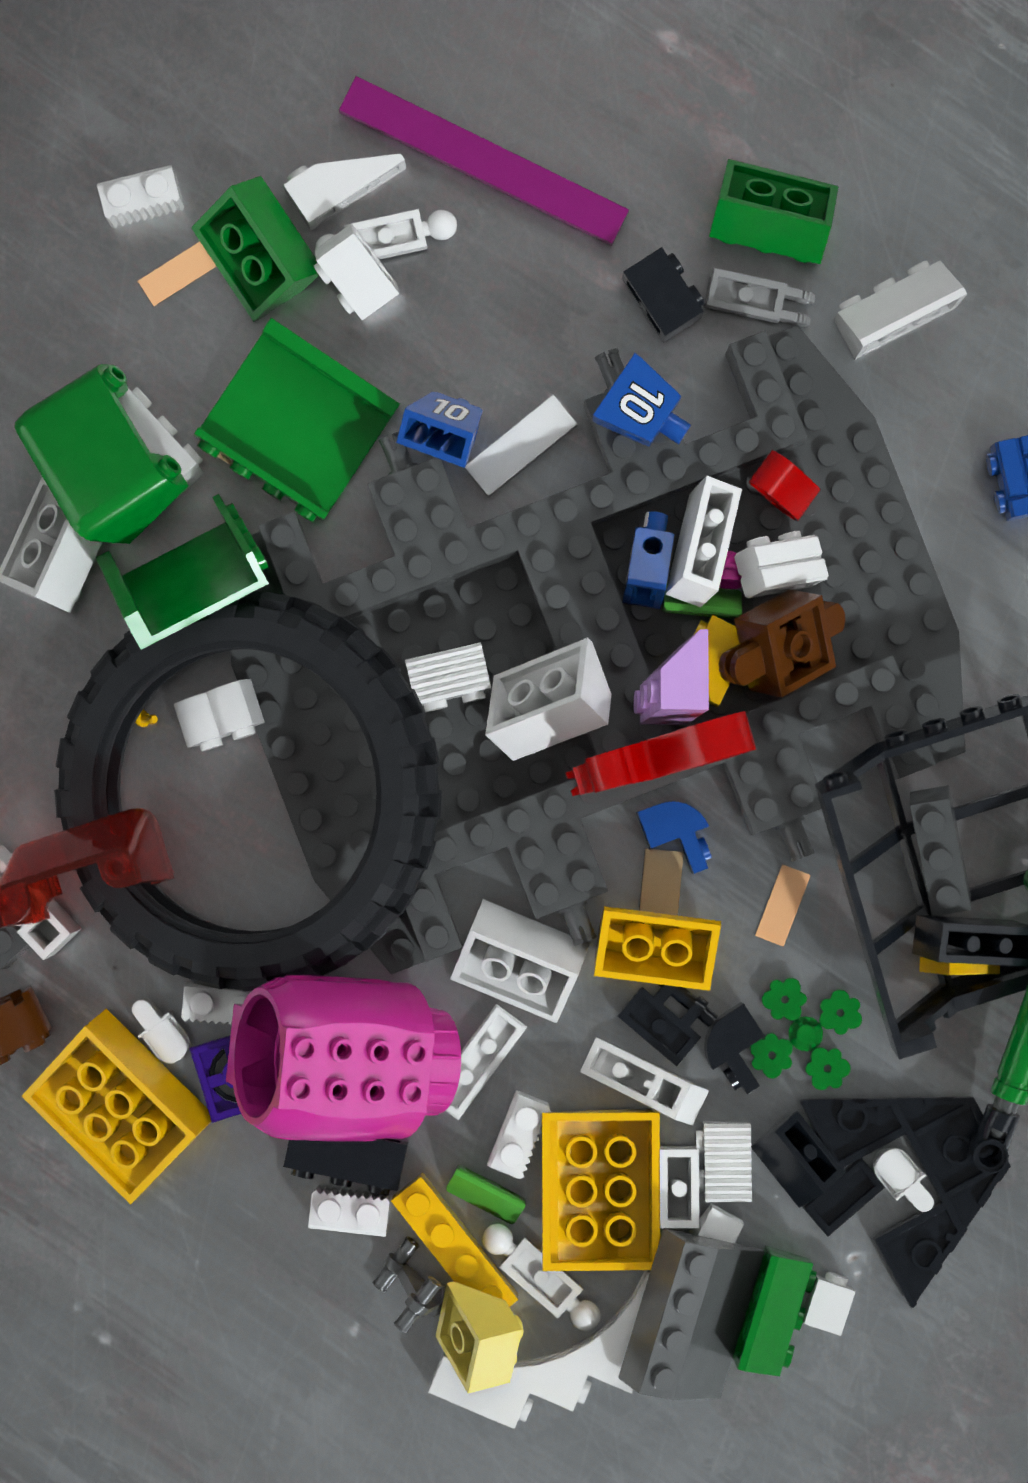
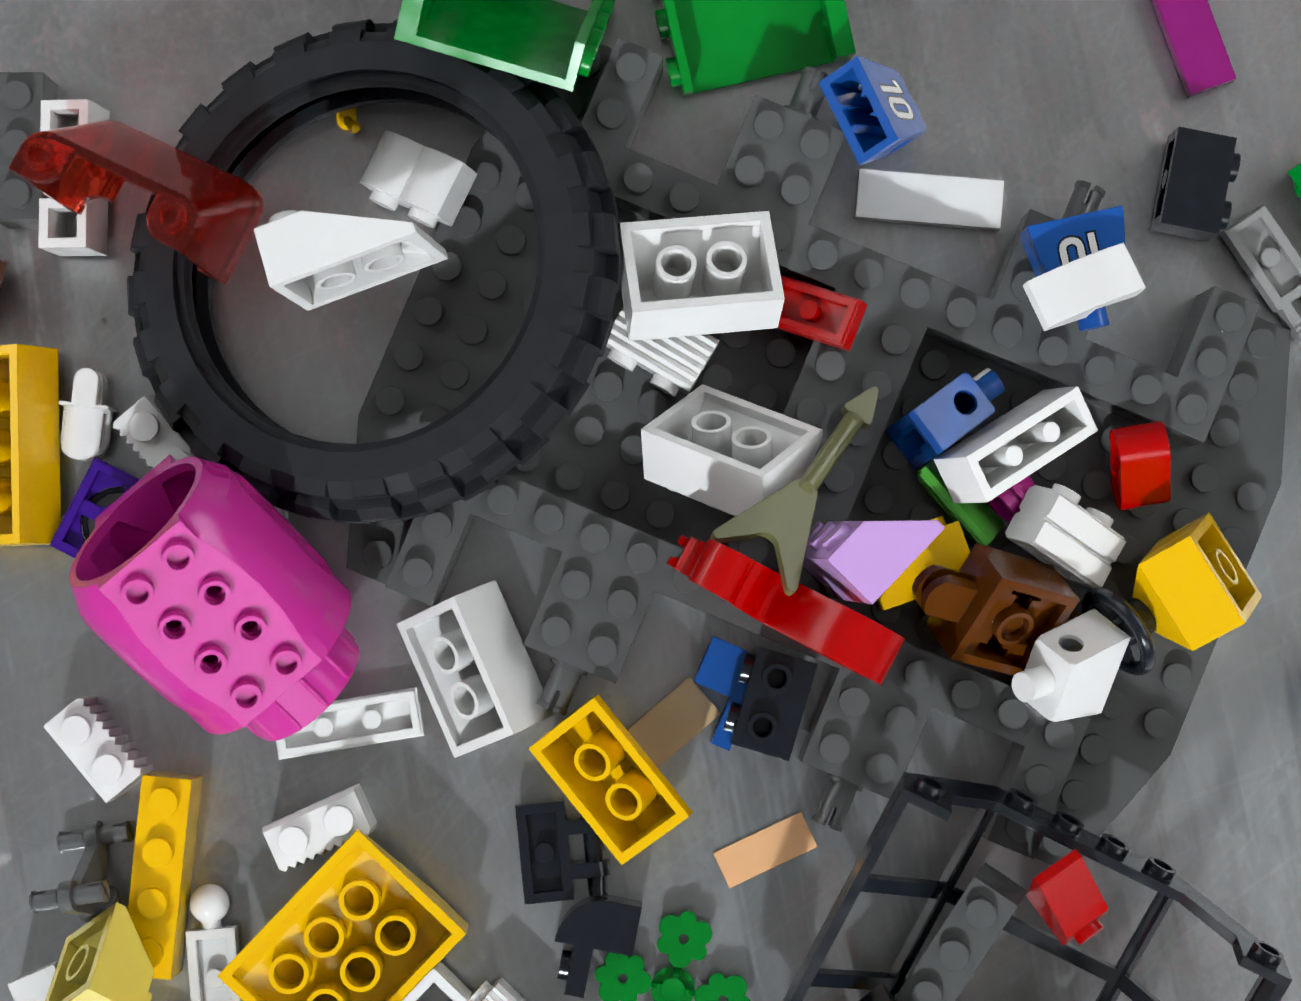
camera: 40 degrees right, 0 degrees up
black brick [283,1138,409,1196] -> none
bright green slope [446,1165,526,1224] -> none
white slope [580,1037,709,1126] -> none
none -> white slope [253,210,448,311]
none -> white slope [619,211,785,341]
none -> olive piece [710,386,879,596]
none -> black brick [723,646,818,761]
none -> red tile [777,275,868,351]
none -> white torso [1012,609,1131,722]
none -> white slope [1023,242,1146,331]
none -> red slope [1026,849,1109,946]
none -> yellow piece [1081,512,1262,676]

